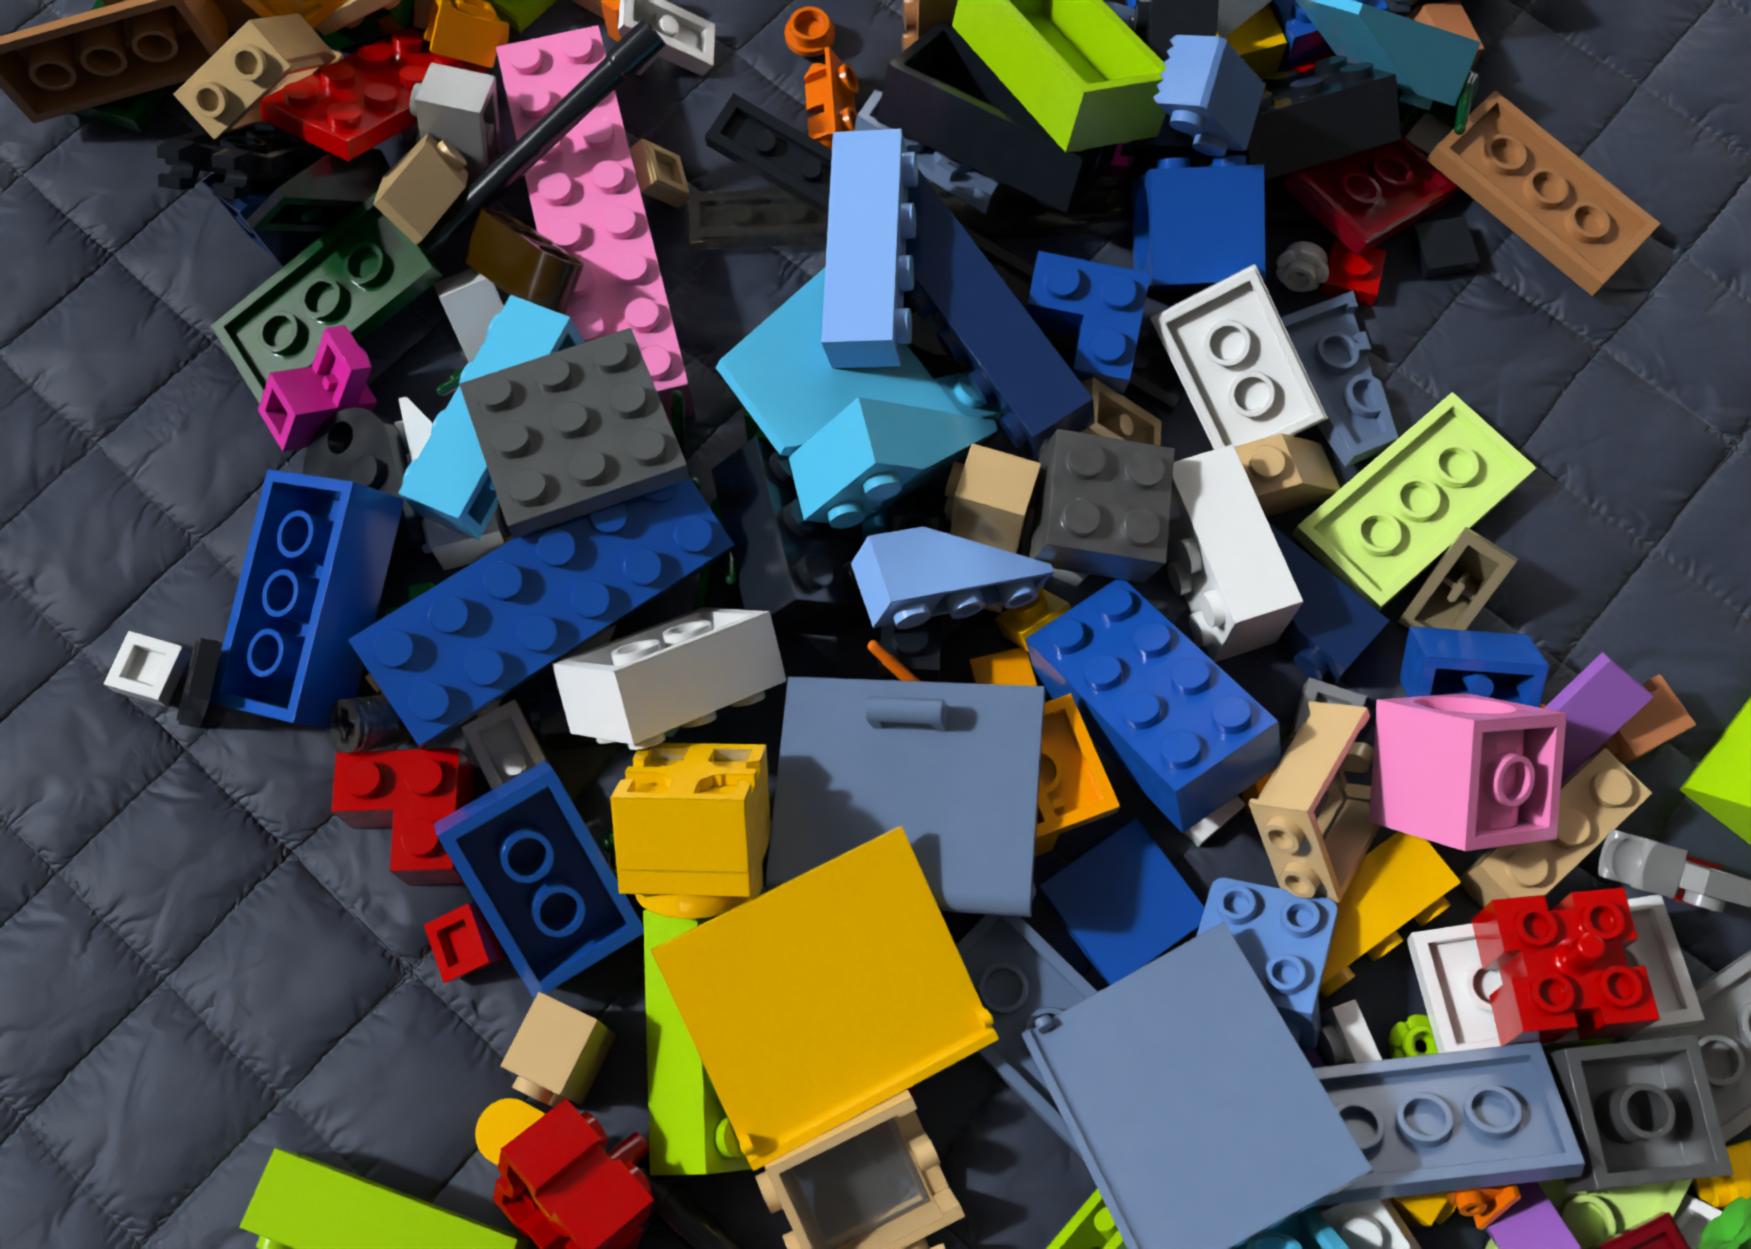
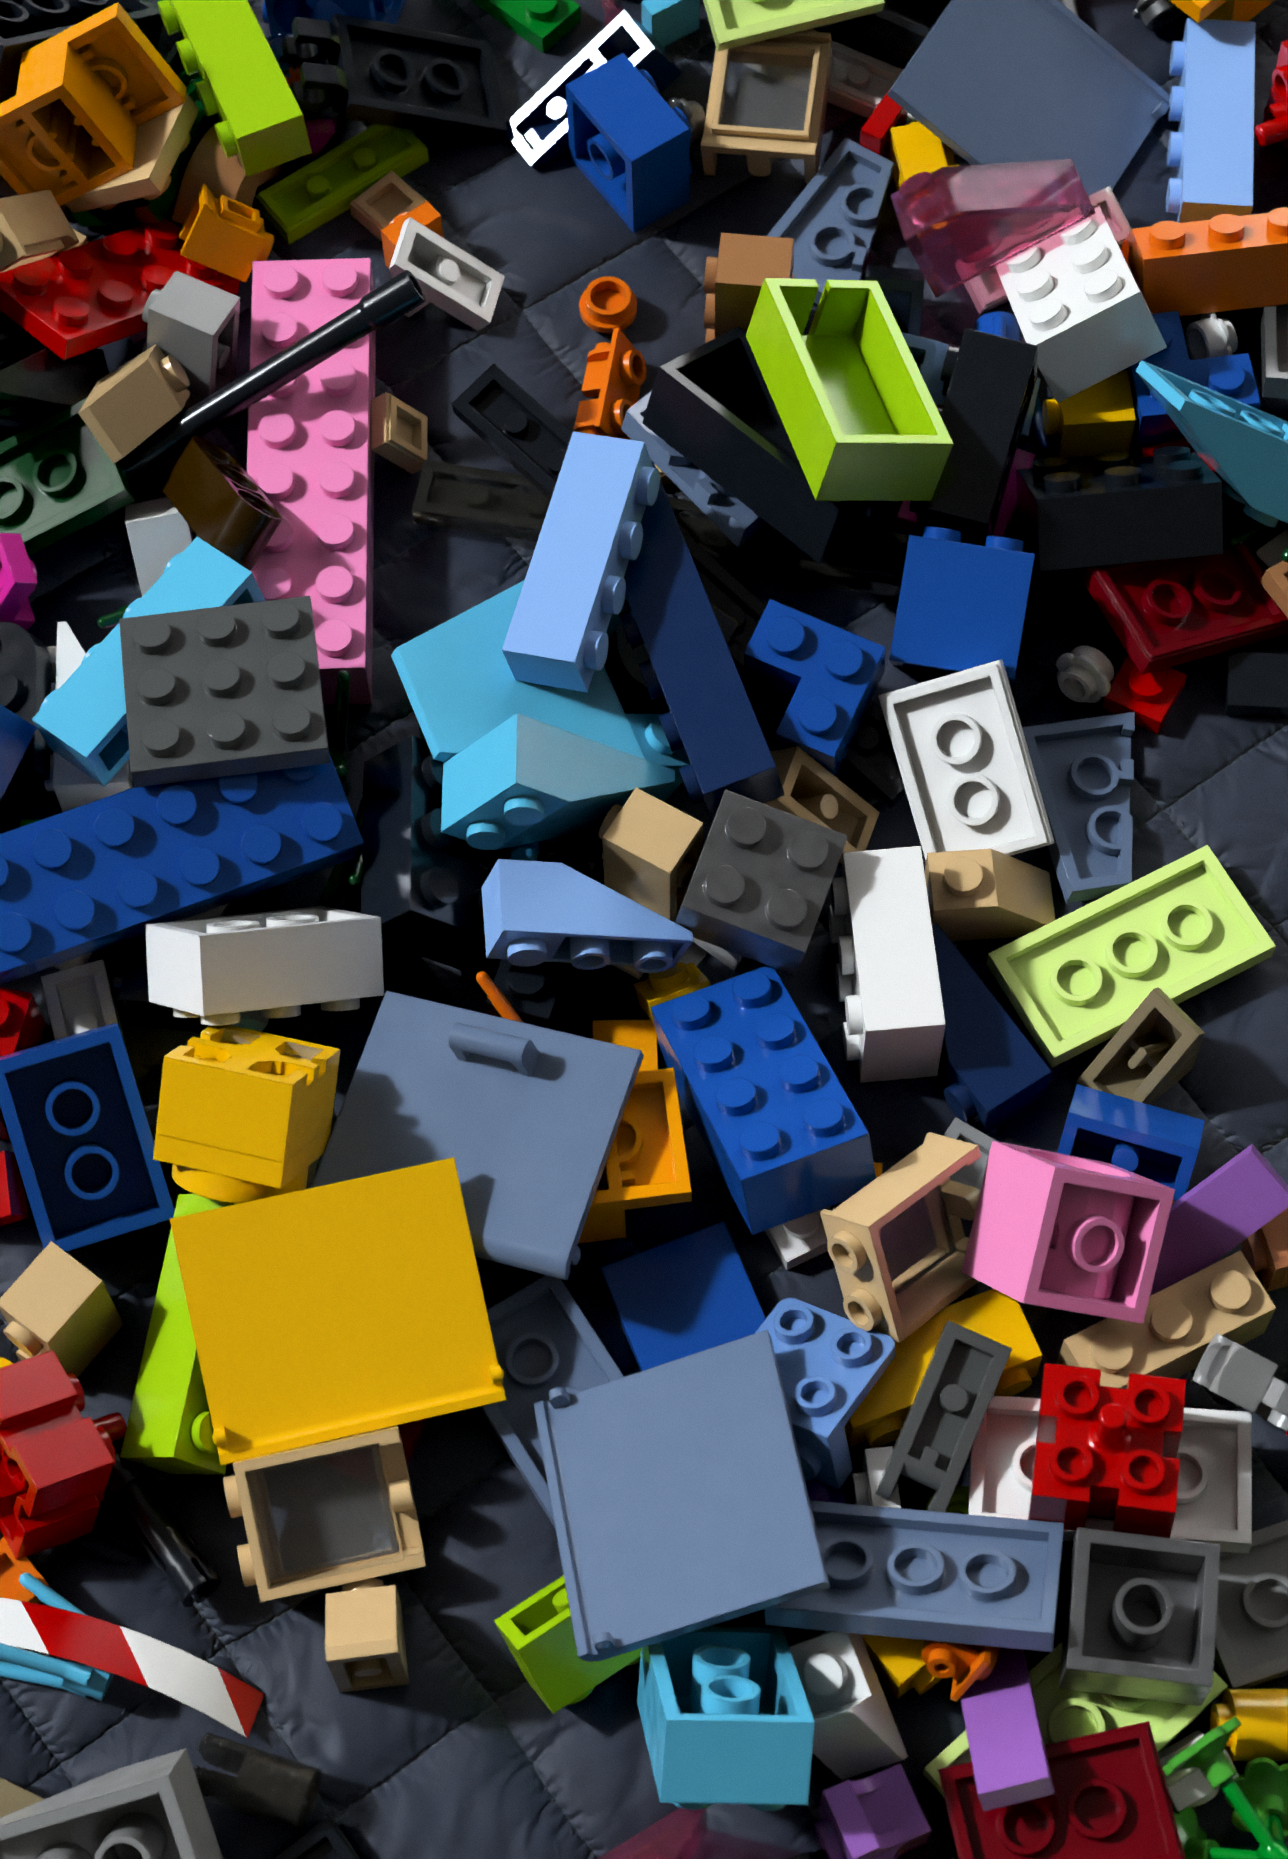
camera: 15 degrees right, 5 degrees down
medium blue brick [1154,35,1266,156] -> none
none -> dark grey hinge [875,1320,1012,1512]

